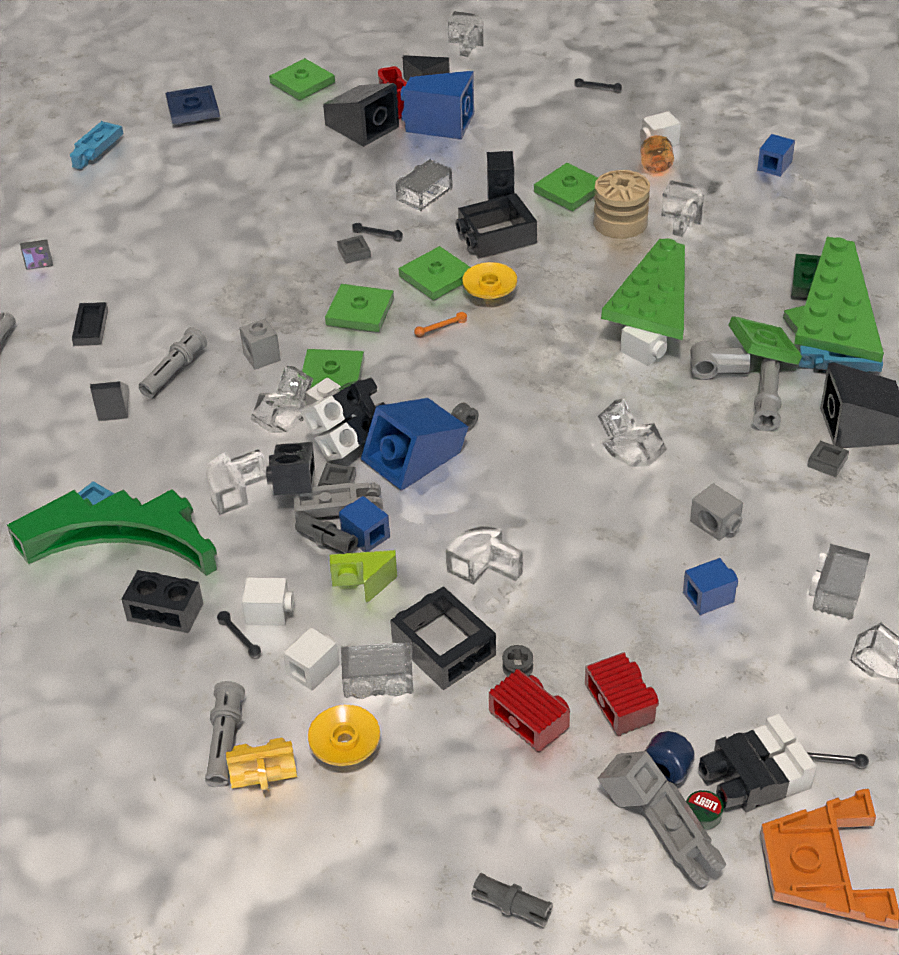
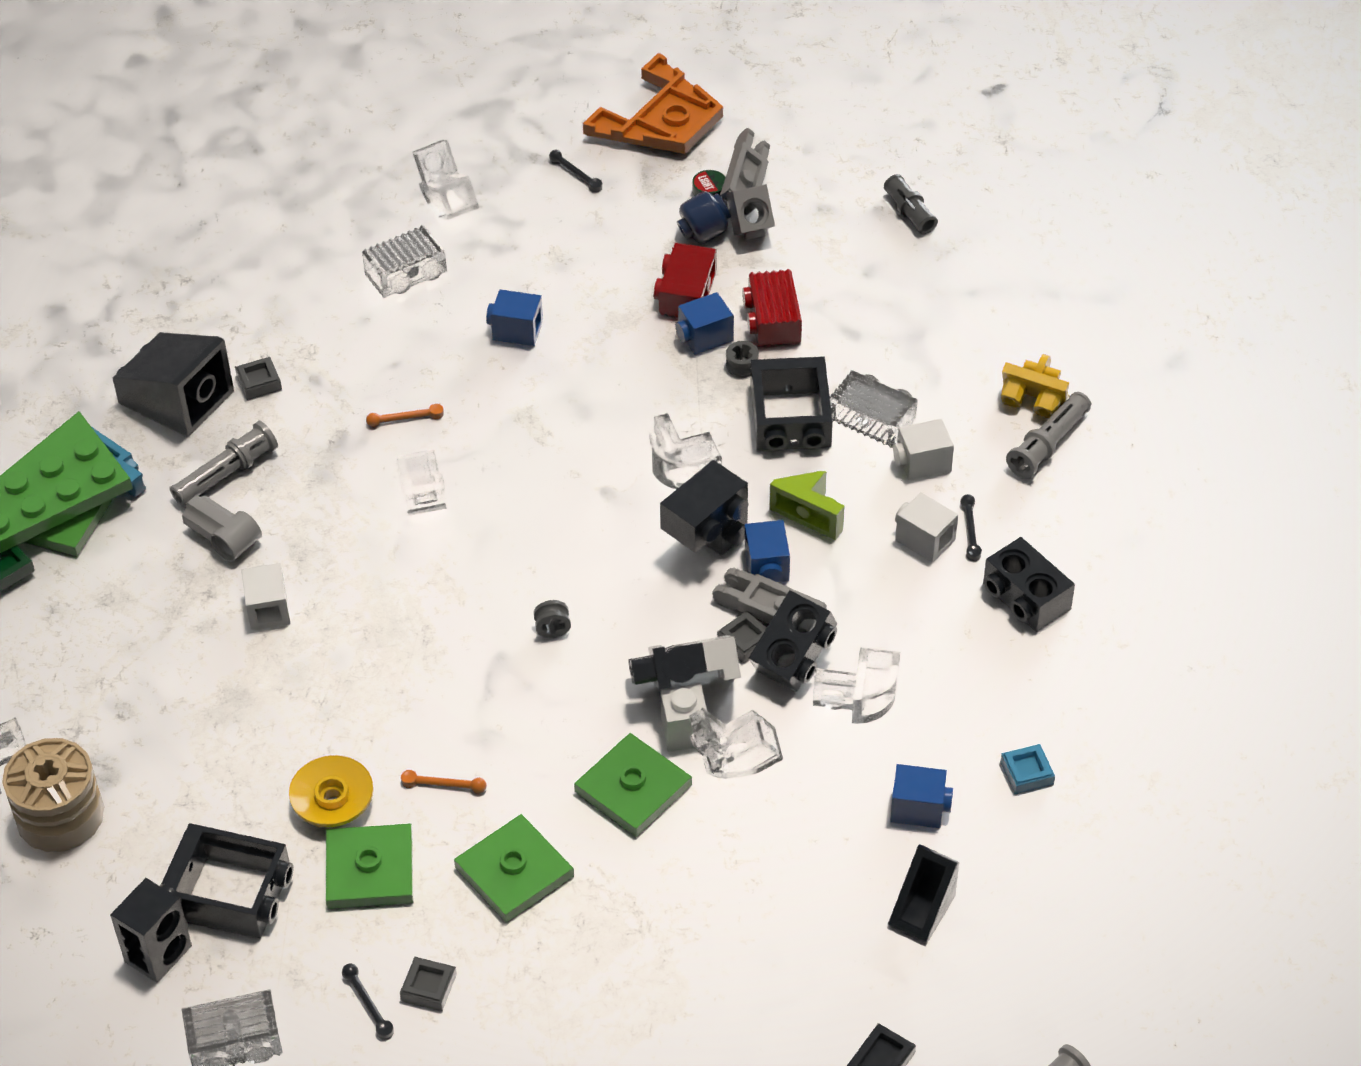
camera: 145 degrees left, 5 degrees up
green arch [7,489,217,576] -> none
light grey pin [138,327,208,398] -> none
light grey brick [239,318,281,370] -> none
dark grey pin [295,513,358,554] -> none
yellow dish [308,705,380,766] -> none
blue slope [361,398,468,490] -> none
bright green plate [534,163,598,211] -> none
bright green wing [601,238,685,340] -> none
light grey brick [690,483,743,541] -> none
black hips [698,714,817,813] -> none
bright green plate [728,316,802,365] -> none
none -> orange hinge [366,404,444,427]
none -> black brick [660,460,749,556]
none -> blue brick [675,292,734,355]
none -> blue brick [890,764,954,828]

